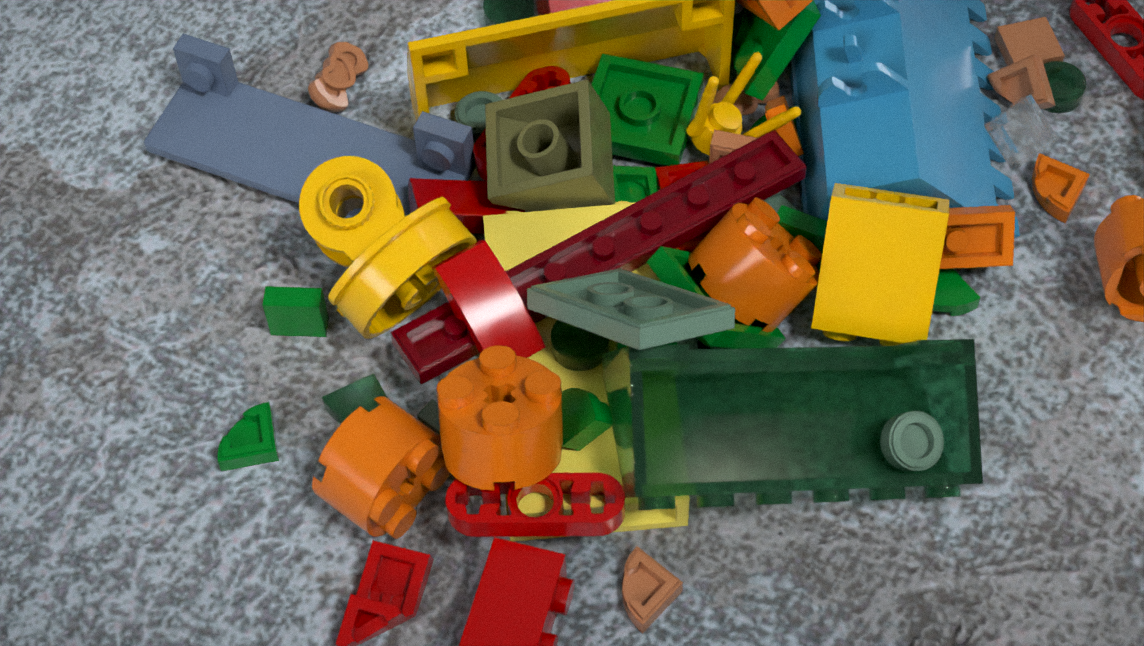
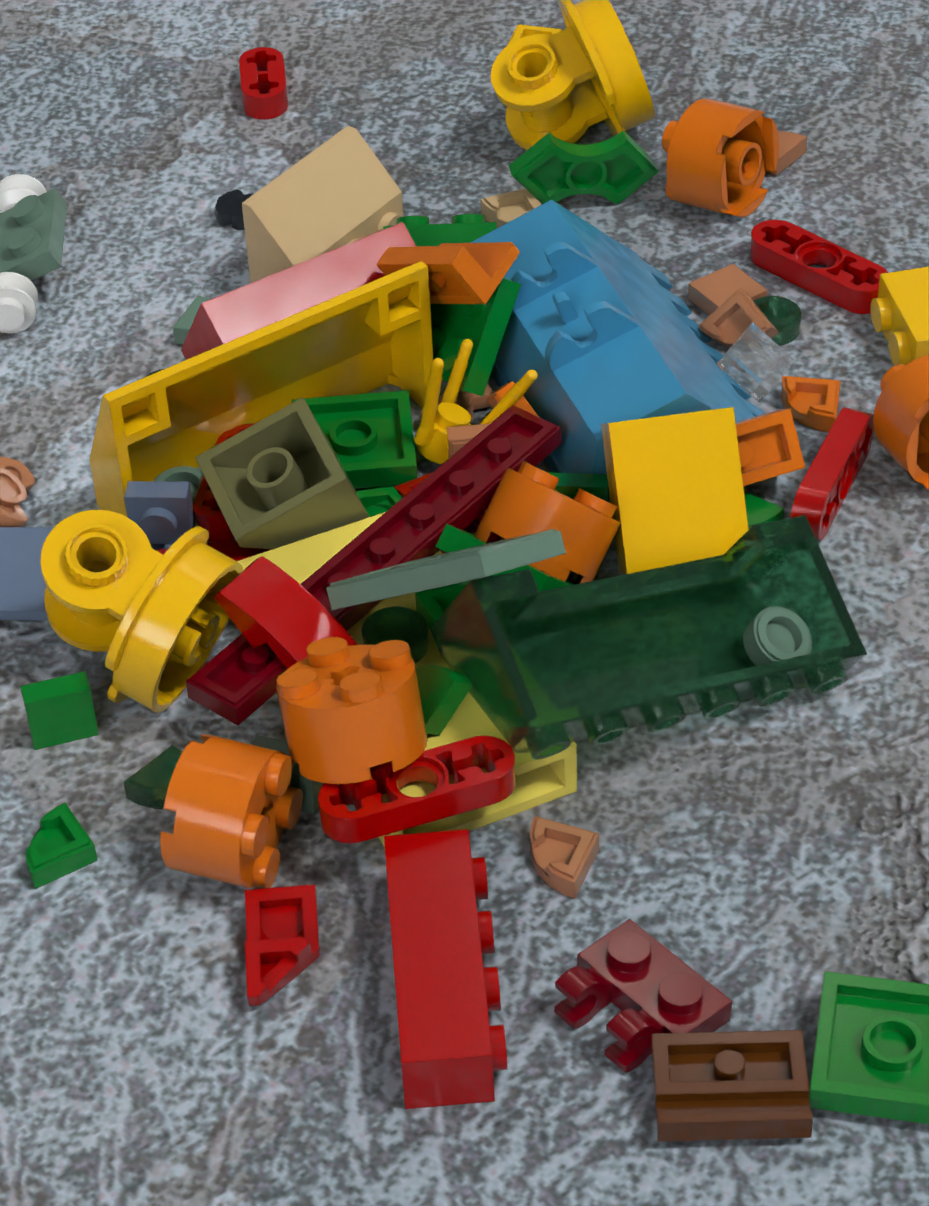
camera: 20 degrees left, 15 degrees down
none -> red beam [789,407,874,541]

